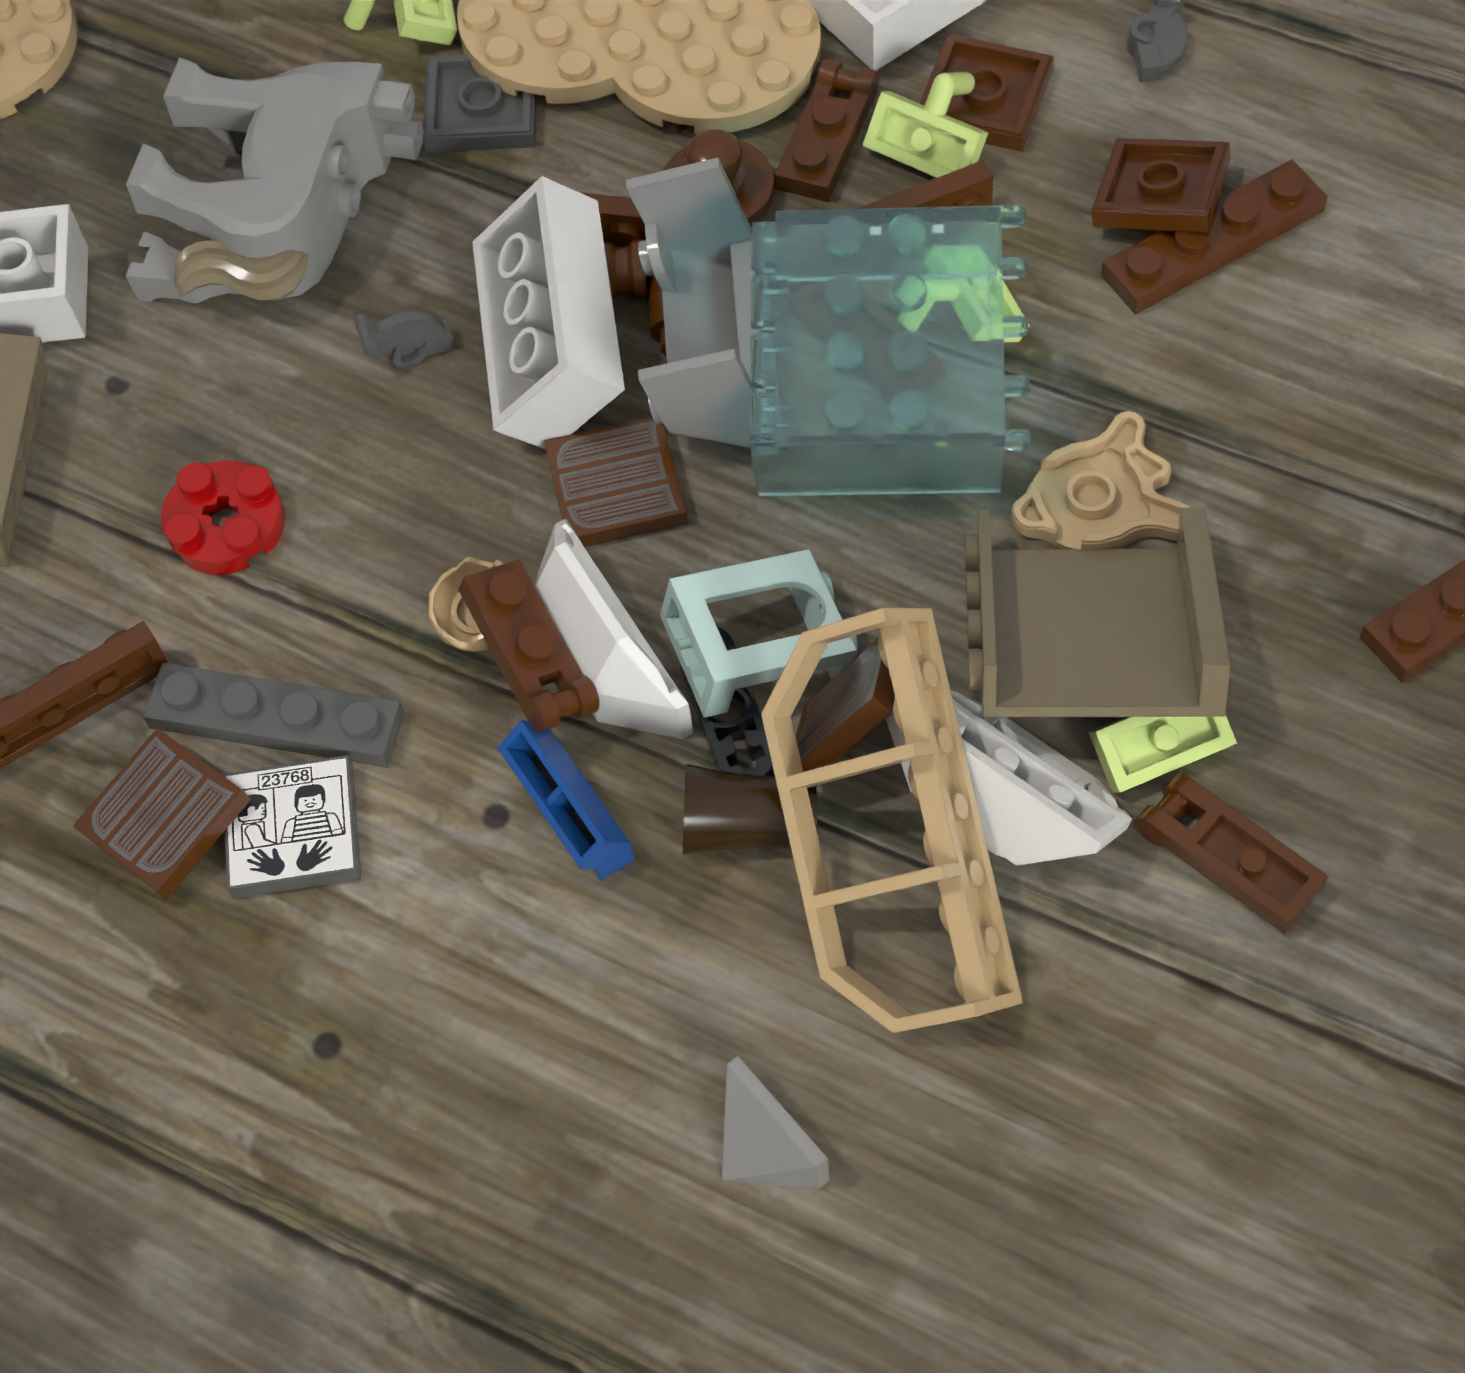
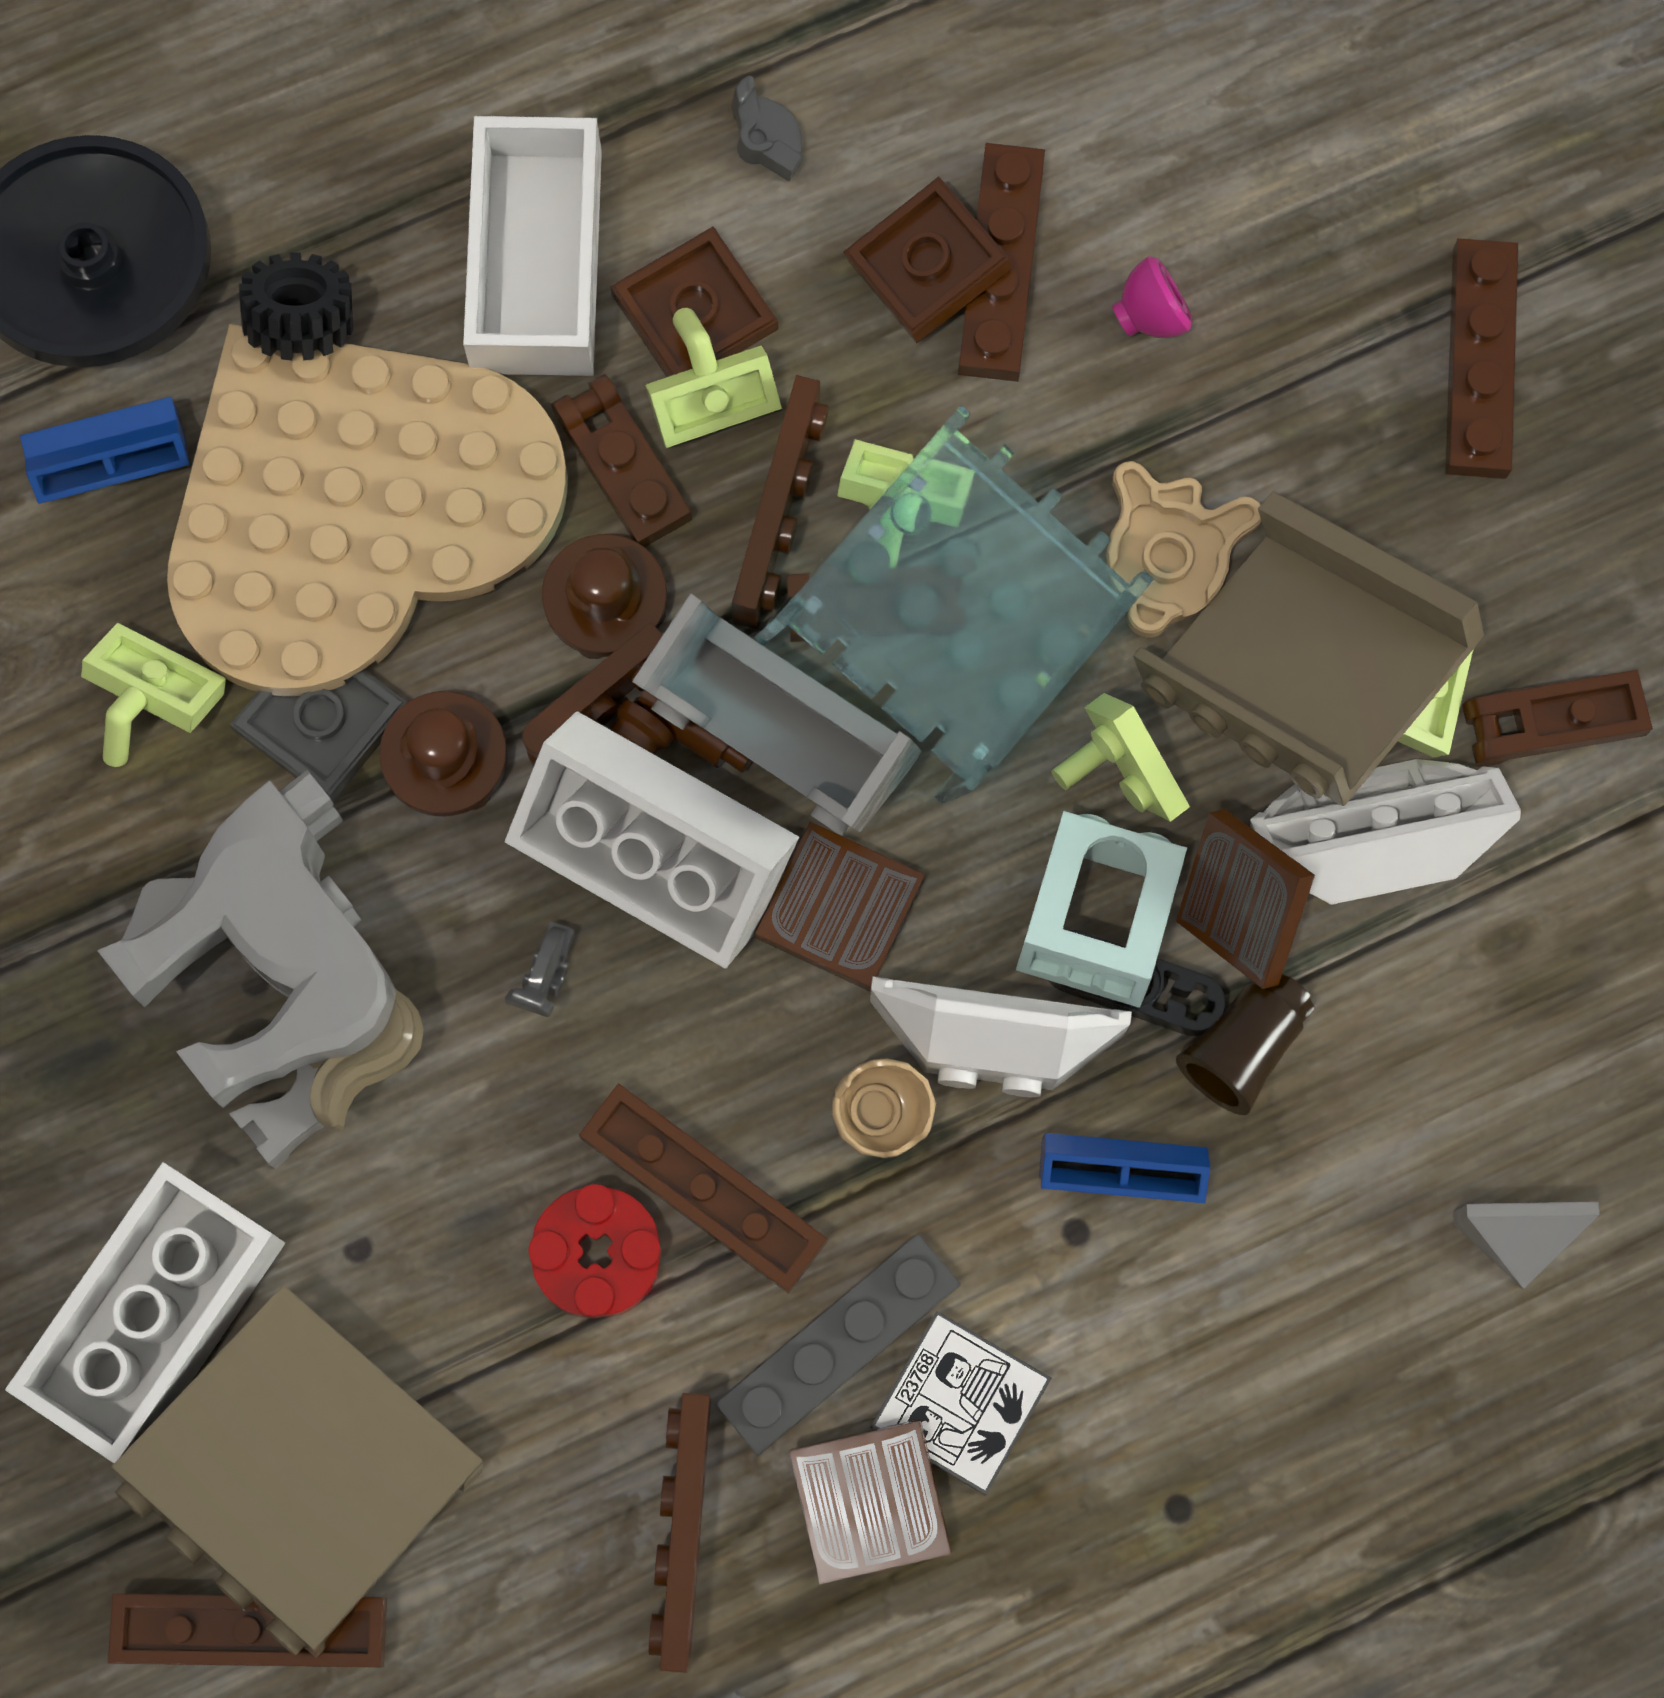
camera: 60 degrees left, 15 degrees up
reddish brown plate [458,559,600,732] -> none
tan plate [761,608,1023,1033] -> none
none -> reddish brown plate [379,691,508,817]
none -> reddish brown plate [579,1083,828,1294]
none -> yellowish green plate [1051,693,1190,822]
none -> dark pink brick [1112,256,1193,338]

